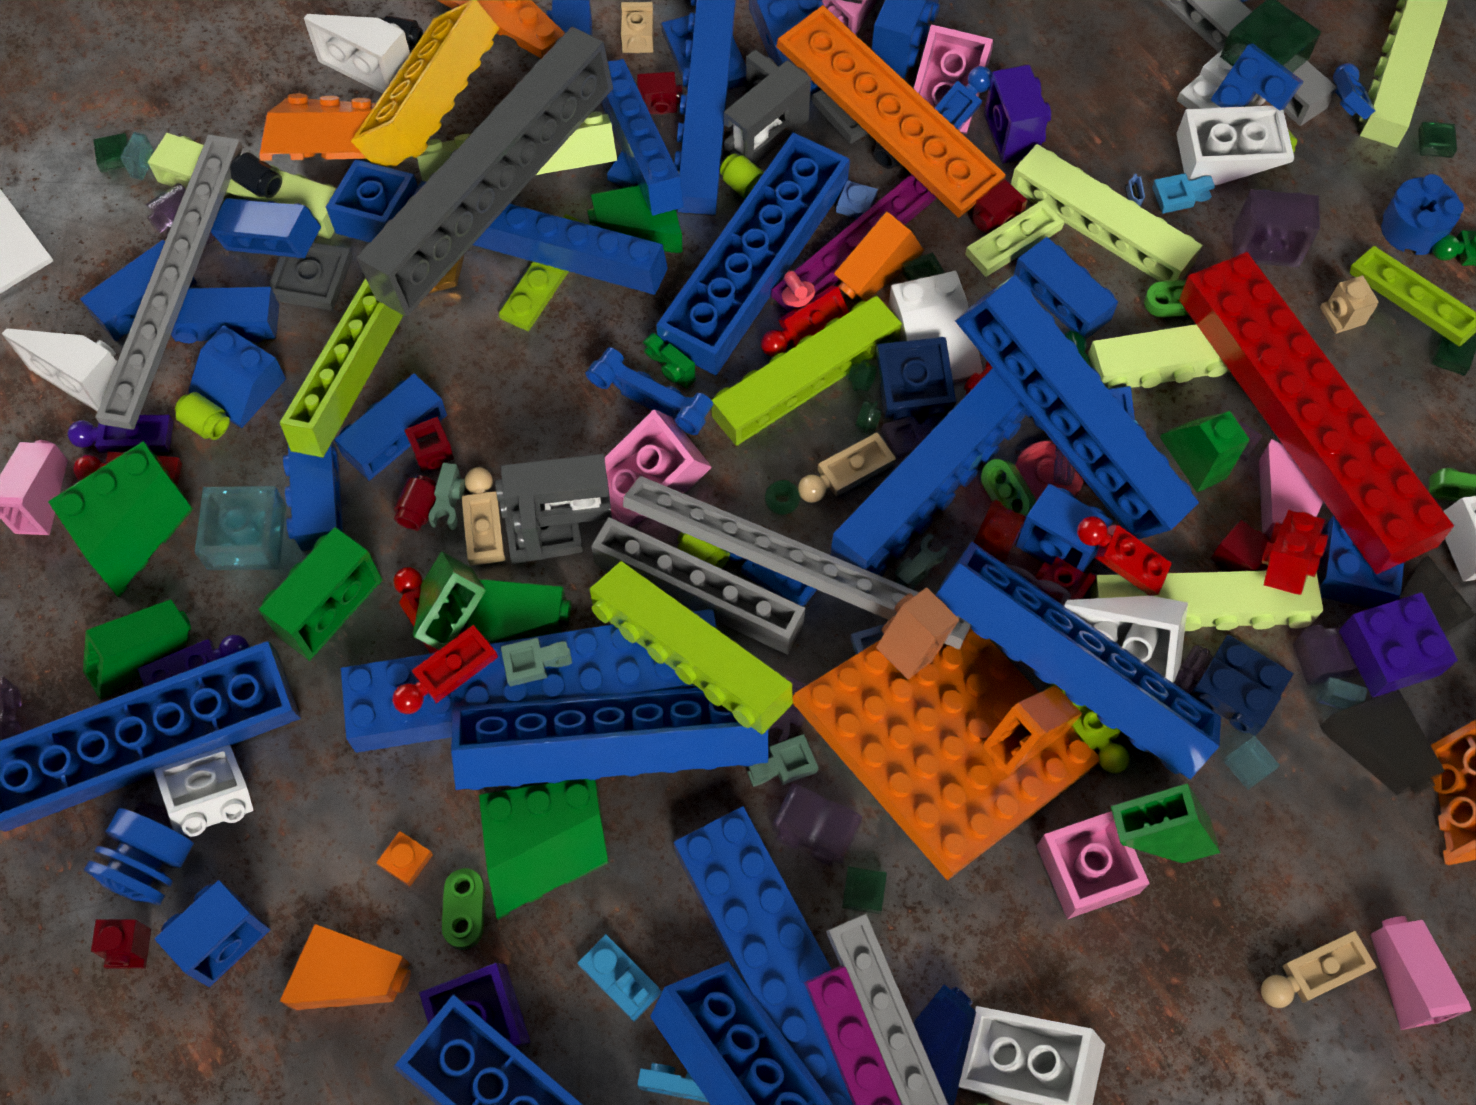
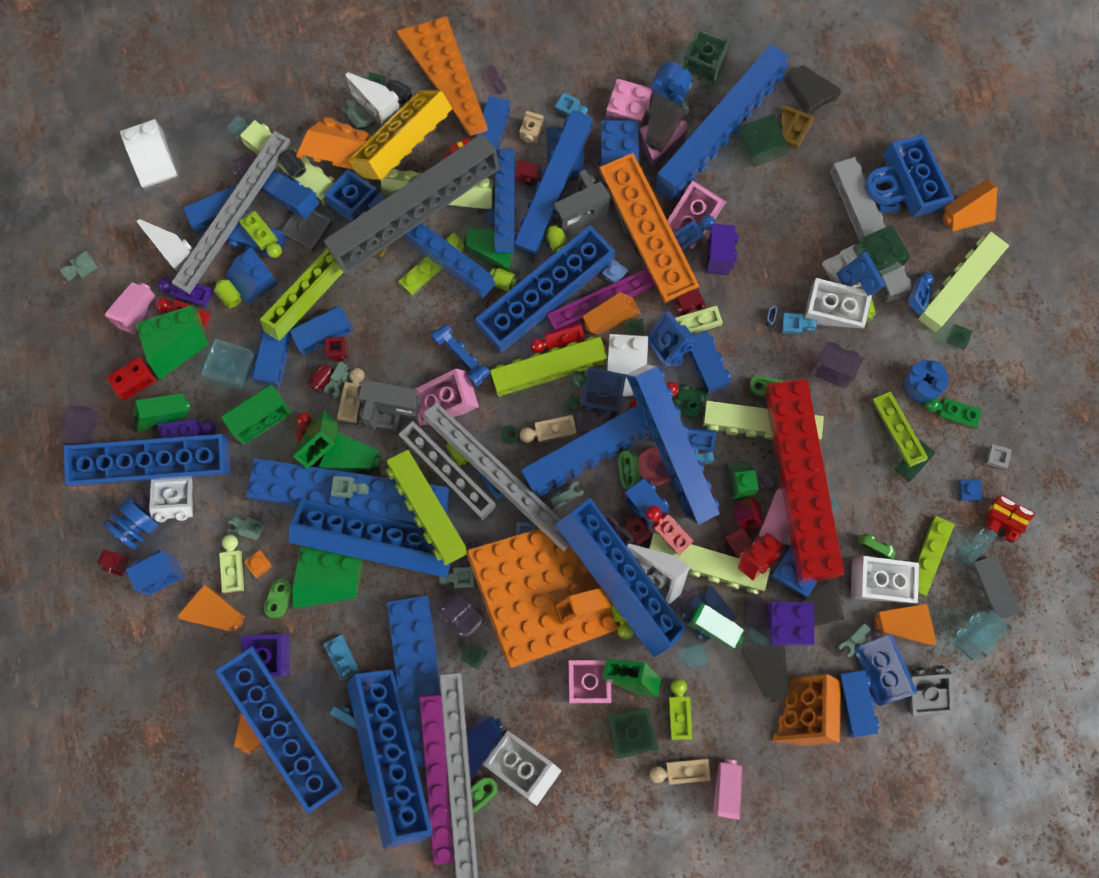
camera: 20 degrees right, 10 degrees up
clear green plate [93,133,133,172] -> none
red plate [392,625,498,714] -> none
green plate [643,333,696,389] -> none
coral plate [782,271,816,307] -> none
nougat brick [876,587,960,679] -> none
clear red hips [973,499,1026,564] -> none
yellowish green brick [1011,144,1203,282] -> none
tan brick [1320,276,1379,334] -> none
none -> red brick [106,357,158,401]
none -> yellowish green plate [220,535,244,593]
none -> sand green plate [228,516,266,540]
none -> lime plate [239,211,282,258]
none -> sand green plate [342,99,372,127]
none -> lime brick [490,268,518,292]
none -> clear green brick [607,708,659,759]
none -> blue plate [647,312,695,366]
none -> lime plate [669,678,692,740]
none -> slope [688,603,744,649]
none -> dark red brick [733,496,764,532]

